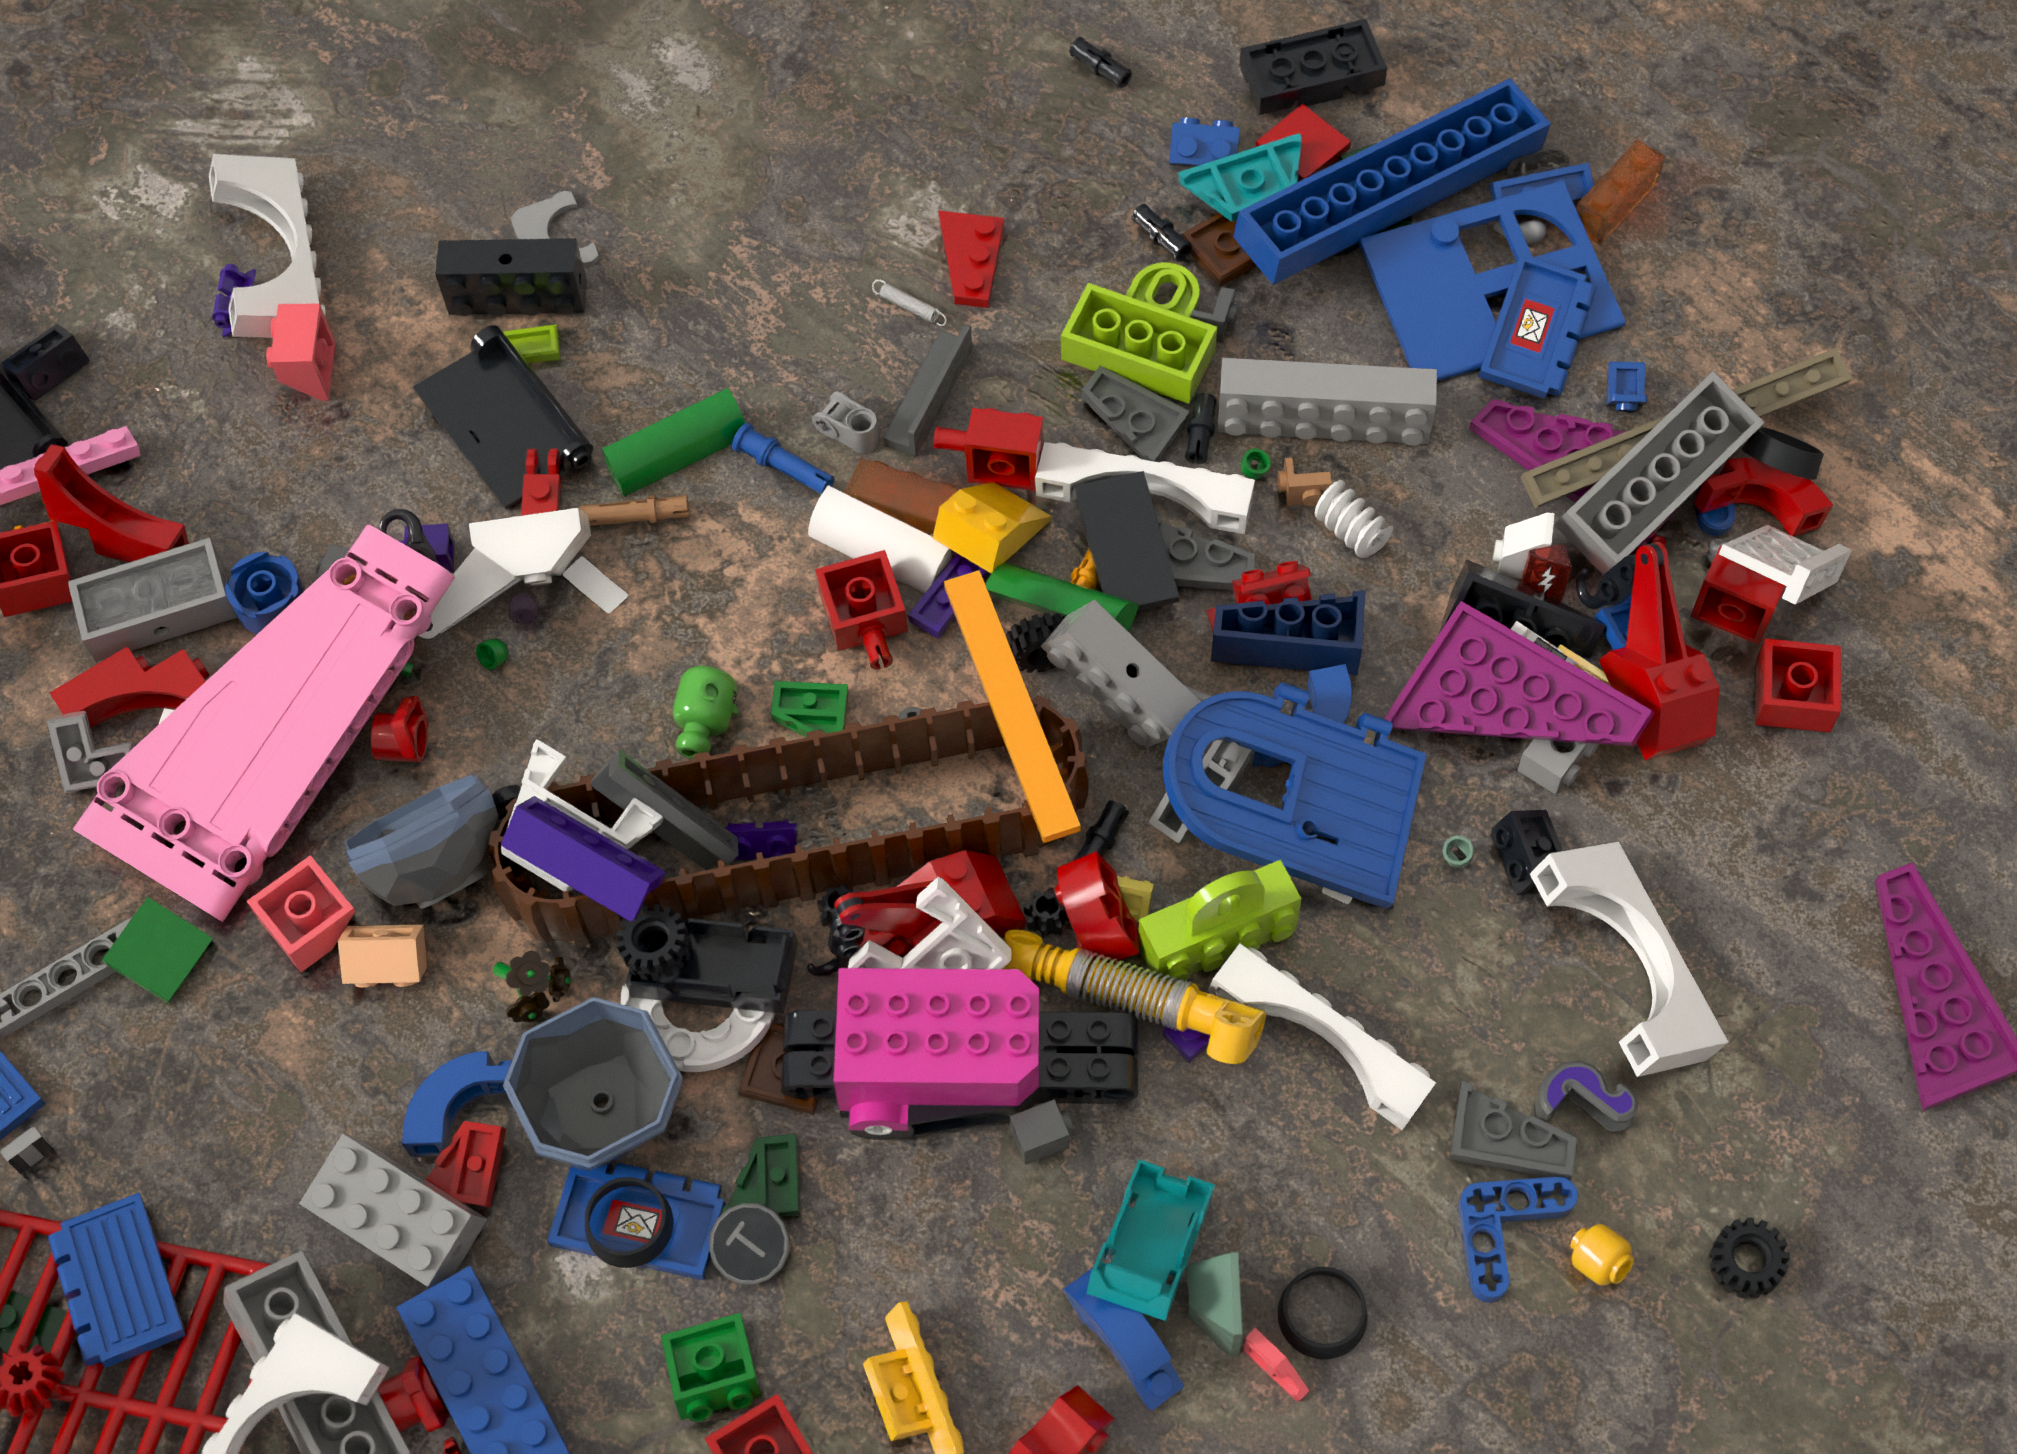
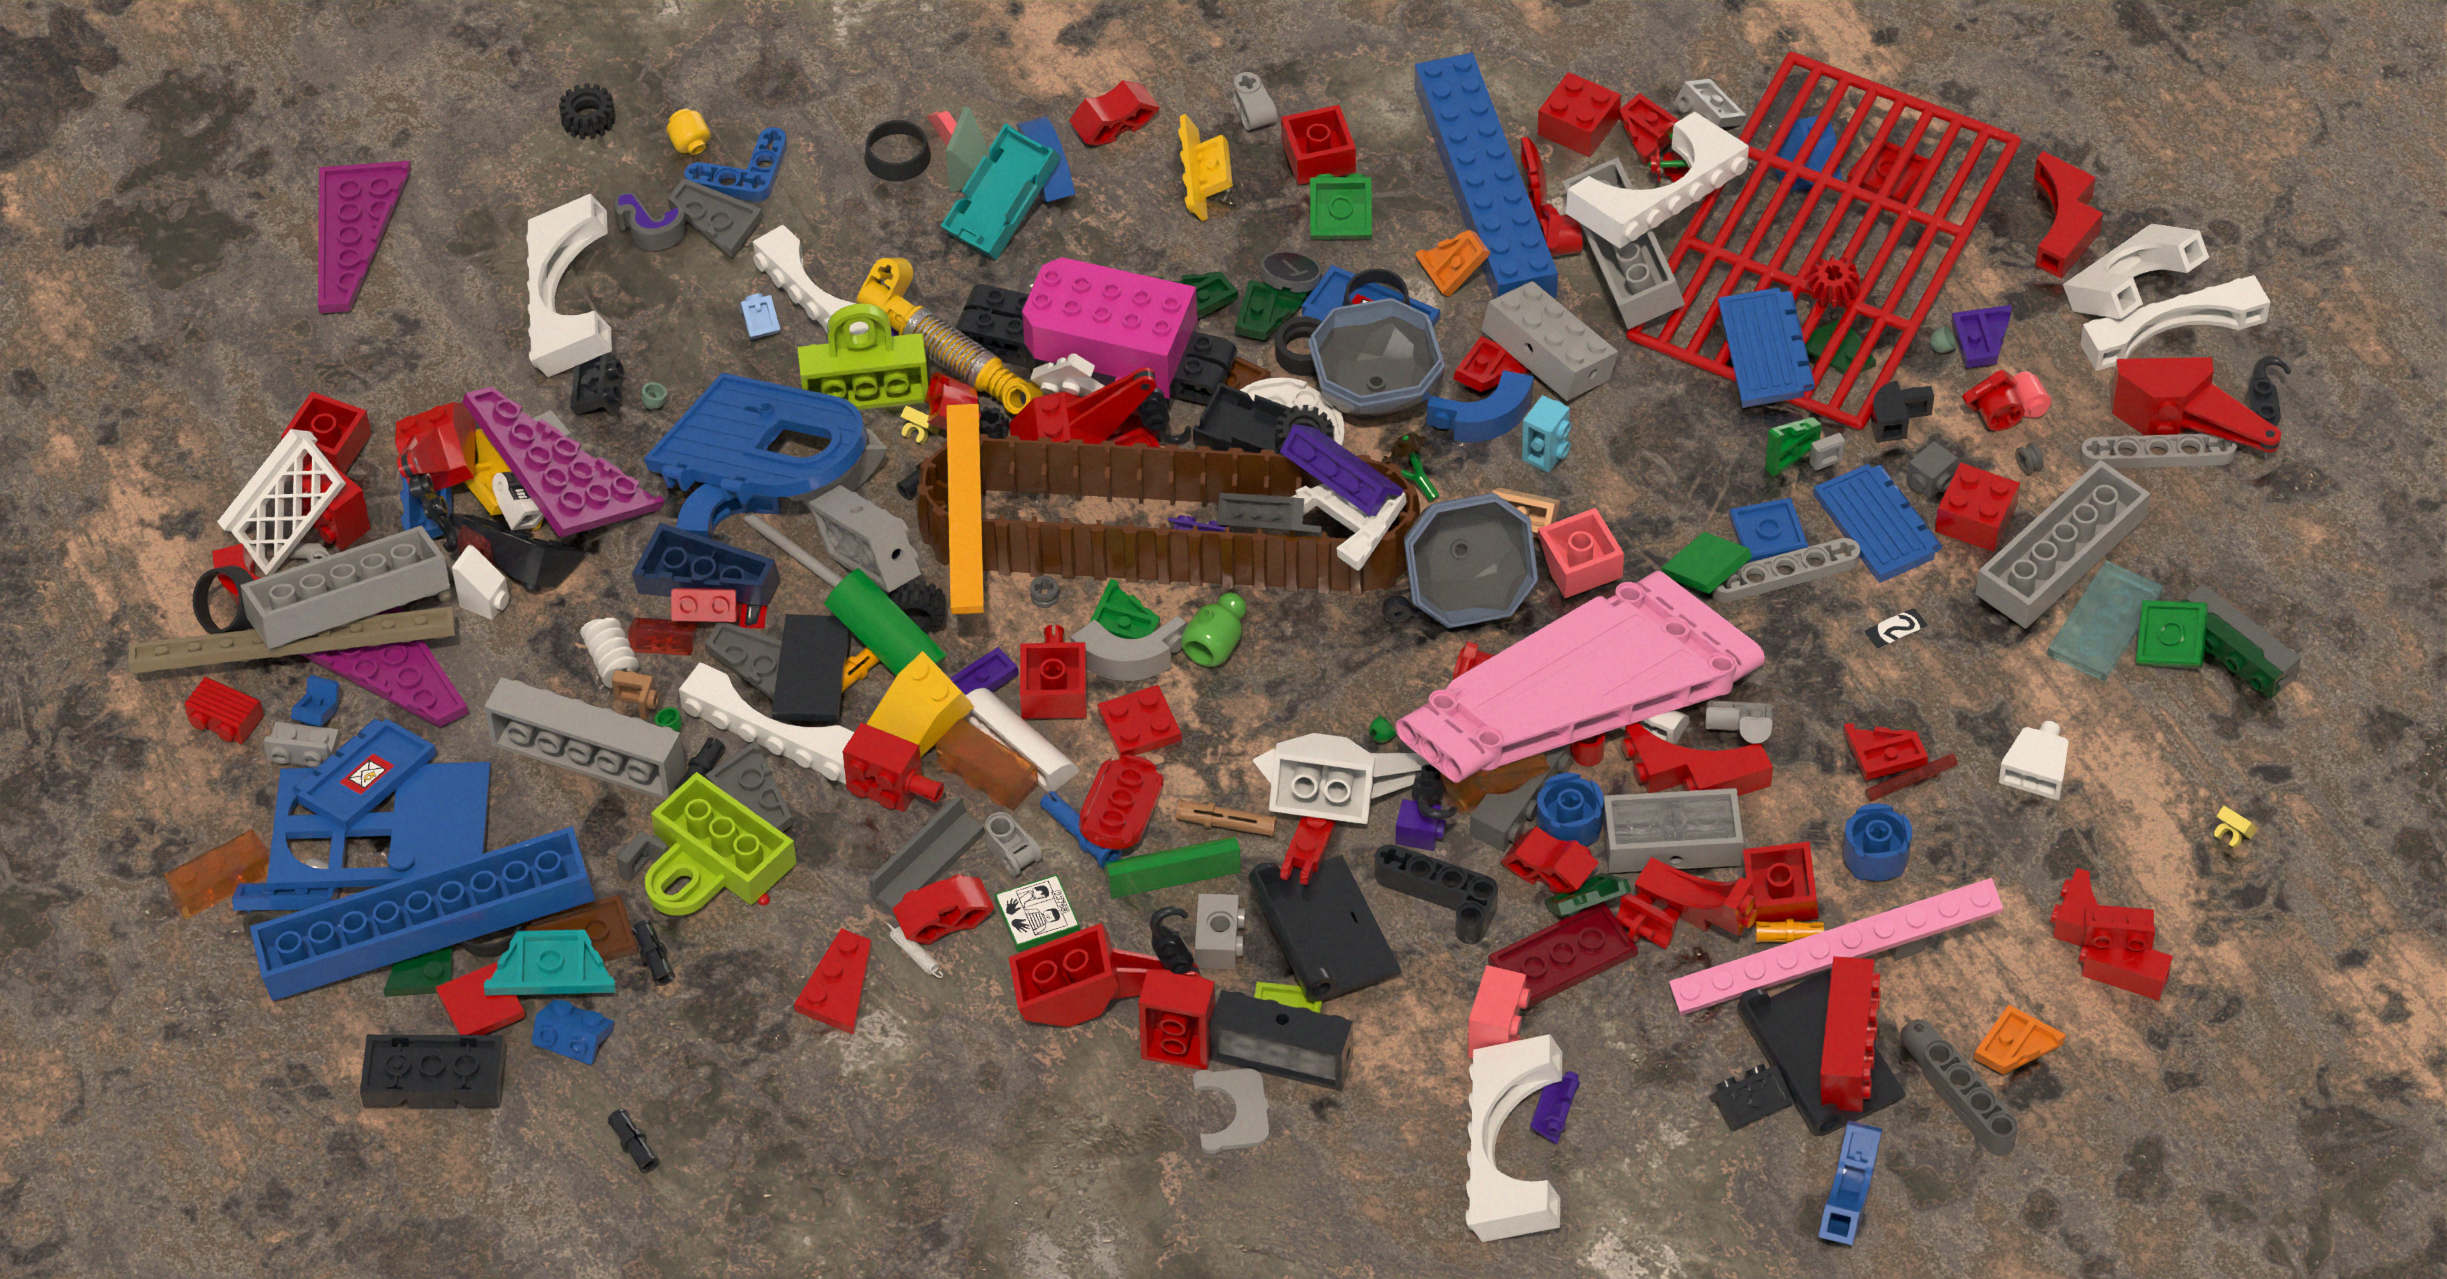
camera: 165 degrees left, 10 degrees down
none -> red brick [184,677,264,745]
none -> light grey bracket [263,722,340,767]
none -> clear red slope [628,617,698,656]
none -> light blue bracket [740,293,780,340]
none -> red brick [892,874,995,945]
none -> tile [994,875,1080,952]
none -> red slope [1008,906,1201,1027]
none -> light grey arch [1070,615,1186,681]
none -> red tile [1078,755,1164,849]
none -> red plate [1097,685,1182,756]
none -> red brick [1138,969,1215,1070]
none -> dark green wing [1158,271,1238,320]
none -> light grey brick [1195,894,1245,969]
none -> black tyre [1275,316,1322,376]
none -> black beam [1375,844,1498,945]
none -> orange wing [1415,230,1491,297]
none -> dark red tile [1488,901,1638,1011]
none -> red brick [1500,826,1599,893]
none -> medium azure brick [1522,395,1572,473]
none -> dark green wing [1544,873,1631,918]
none -> red hips [1616,892,1680,950]
none -> blue tile [1729,498,1809,564]
none -> green wing [1765,417,1822,476]

